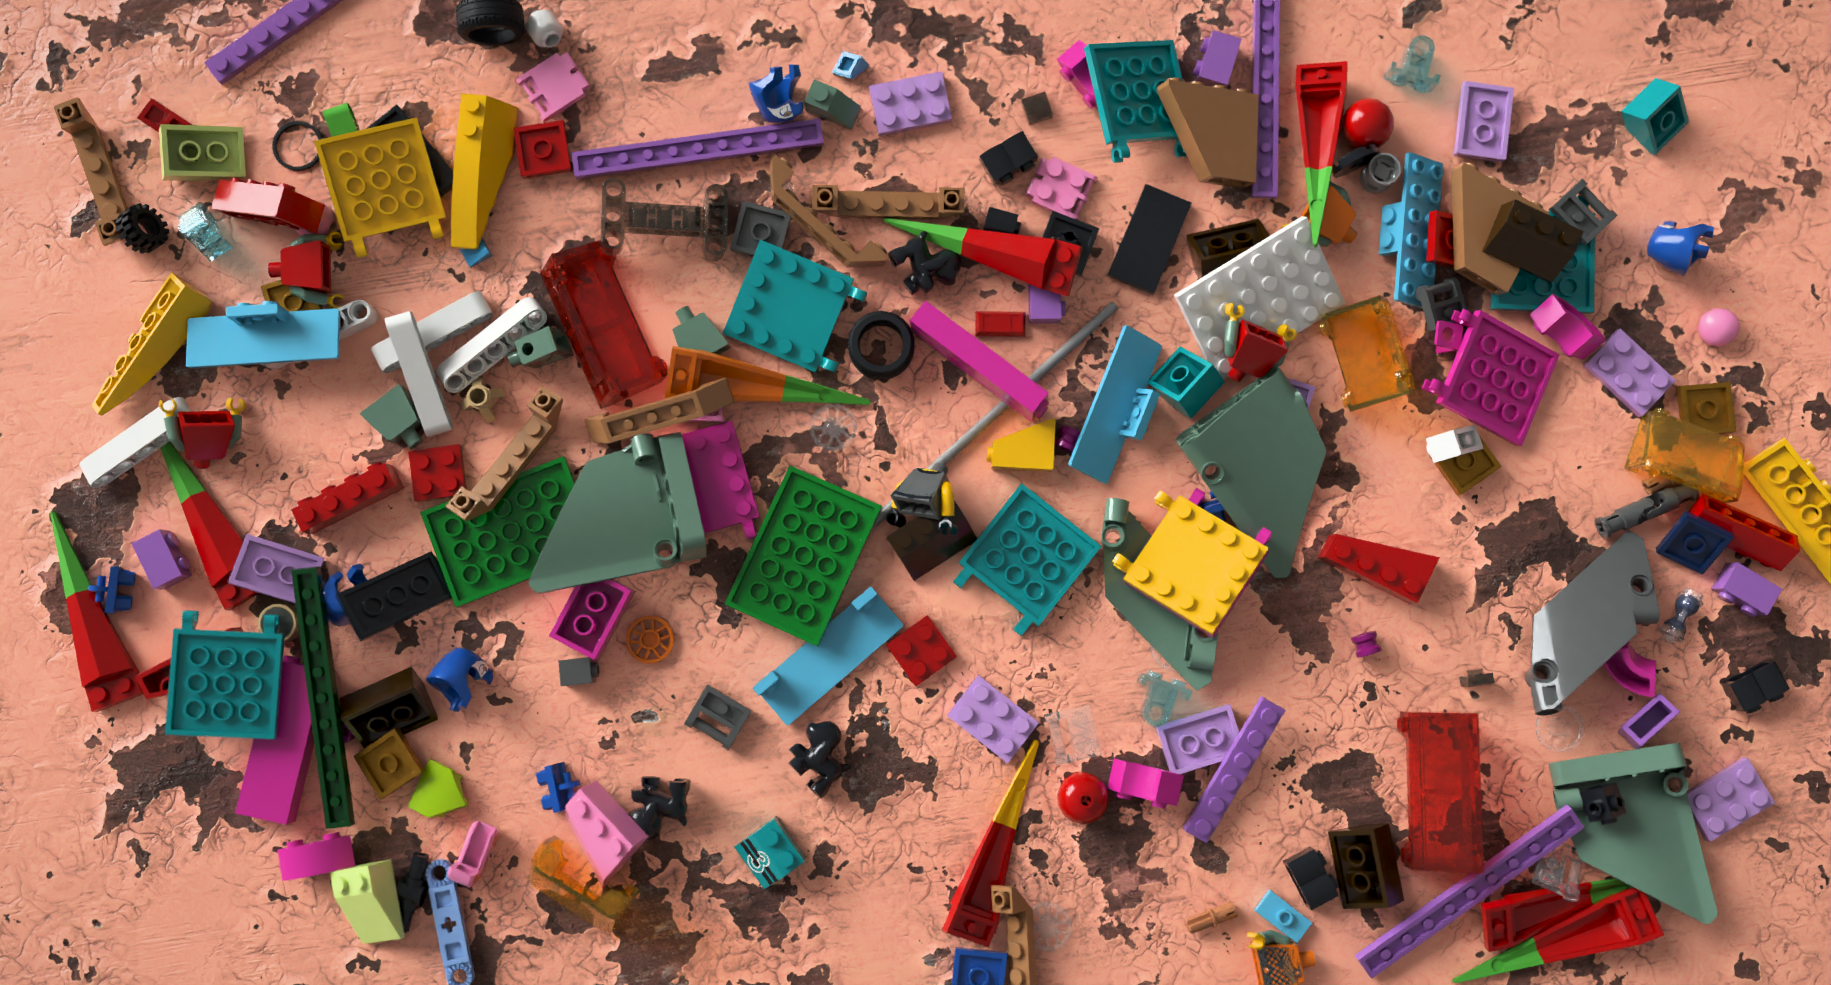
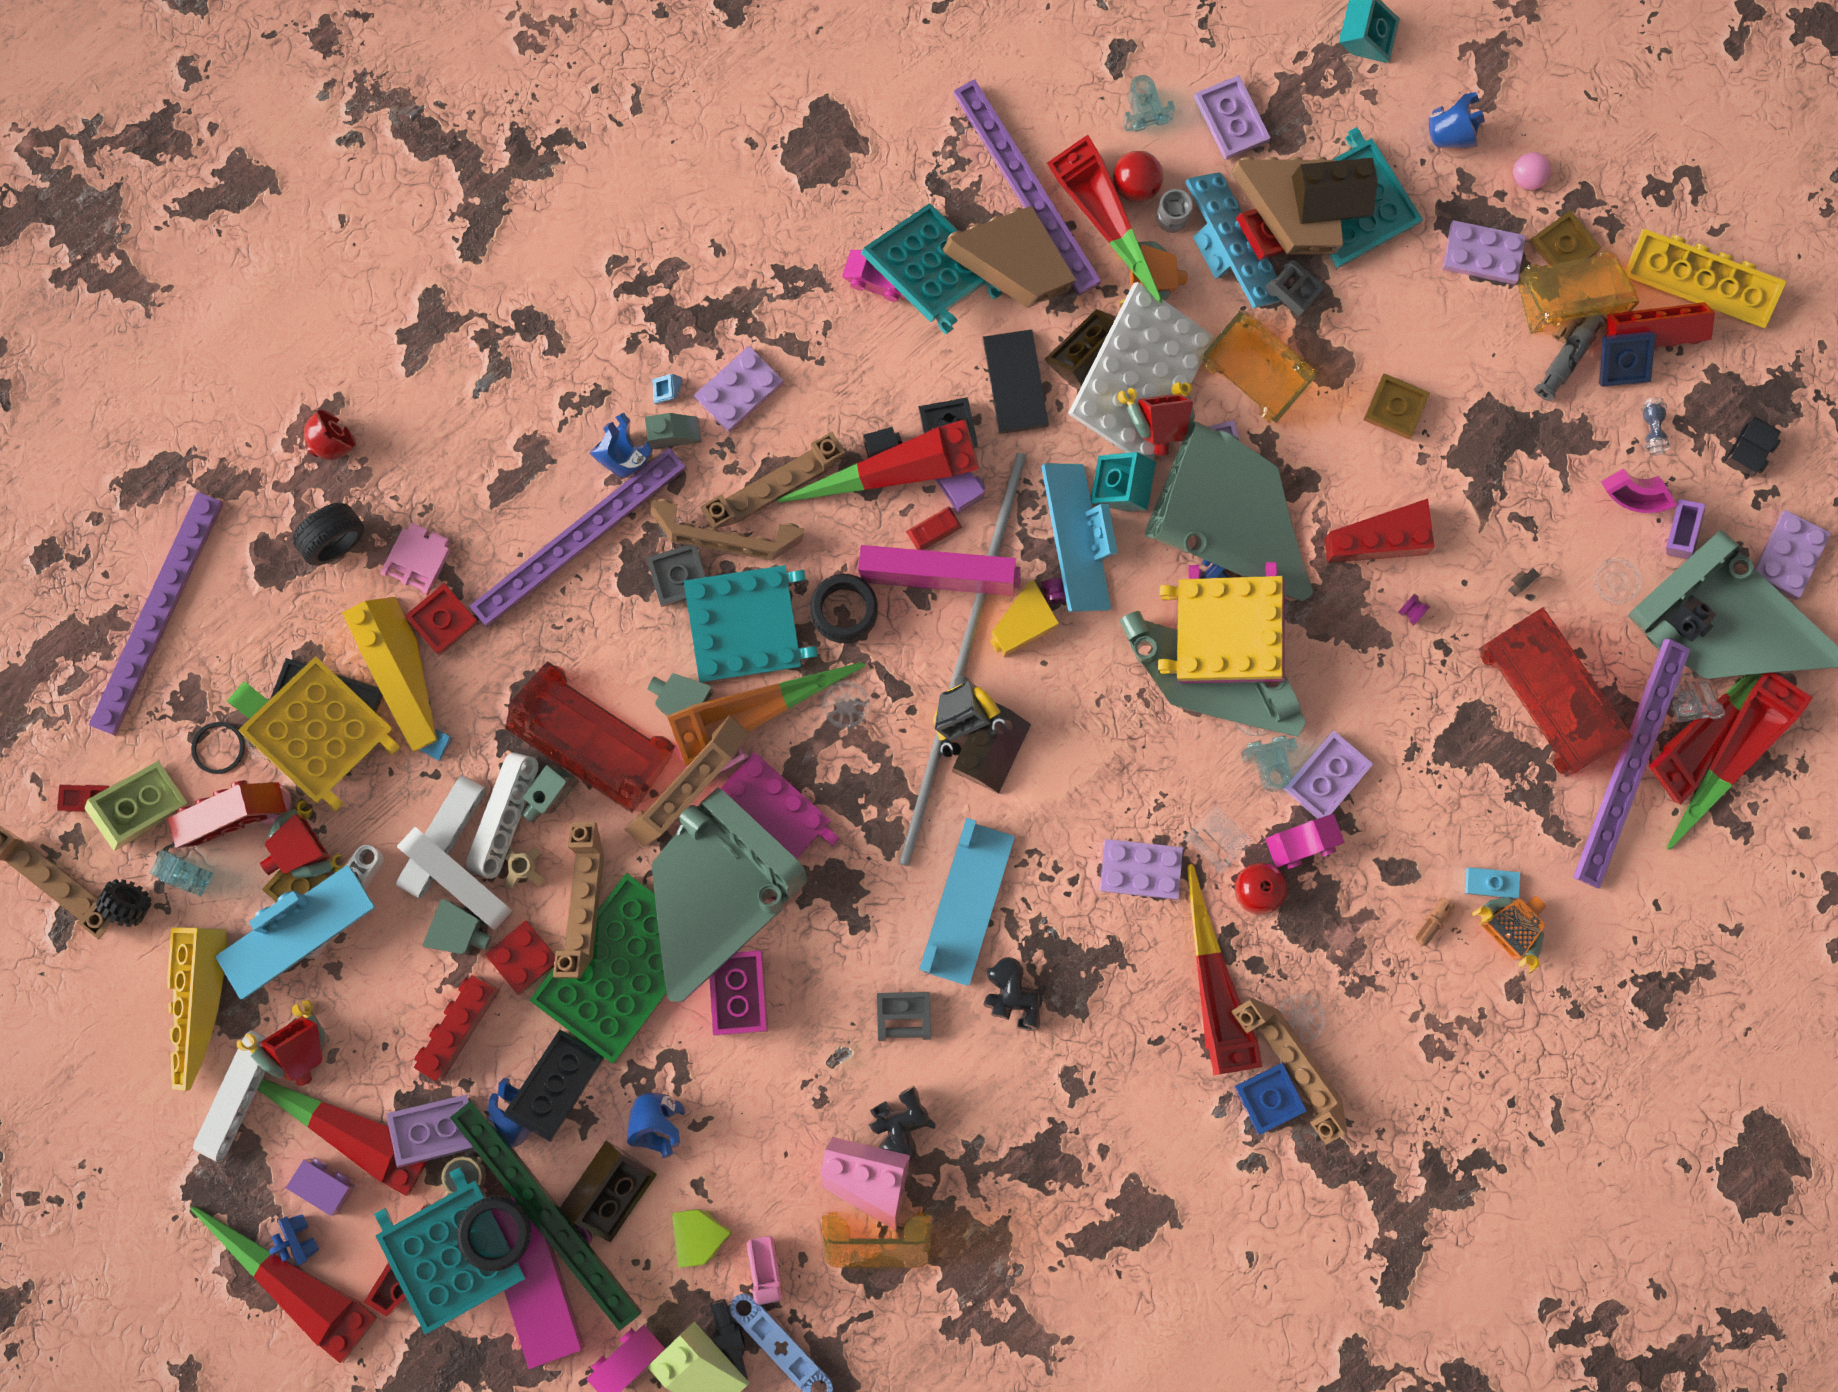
camera: 30 degrees left, 5 degrees down
pearl gold plate [353,727,426,800] -> none
white head [526,9,563,48] -> none
blue hips [536,762,581,813] -> none
dark grey brick [558,657,599,686] -> none
clear smoke beam [600,177,728,262] -> none
orange wheel [626,616,674,664] -> none
green plate [725,465,883,647] -> none
teal slope [734,816,806,889] -> none
red plate [886,615,957,687] -> none
black animal [887,231,961,295] -> none
teal plate [953,483,1102,636] -> none
black brick [979,131,1038,186] -> none
clear smoke plate [1021,92,1053,125] -> none
bright pink plate [1026,156,1097,220] -> none
medium lavender plate [1183,696,1286,843] -> none
medium lavender piece [1193,30,1242,87] -> none
black brick [1283,847,1339,910] -> none
dark brown slope [1328,823,1404,909] -> none
black tile [1332,143,1380,178] -> none
dark pink plate [1422,309,1560,446] -> none
white slope [1426,425,1484,463] -> none
dark pink bracket [1434,320,1464,354] -> none
dark grey panel [1525,530,1660,716] -> none
dark pink brick [1530,294,1606,360] -> none
dark grey plate [1549,178,1617,246] -> none
medium lavender piece [1711,562,1782,617] -> none
none -> black tyre [457,1196,532,1271]

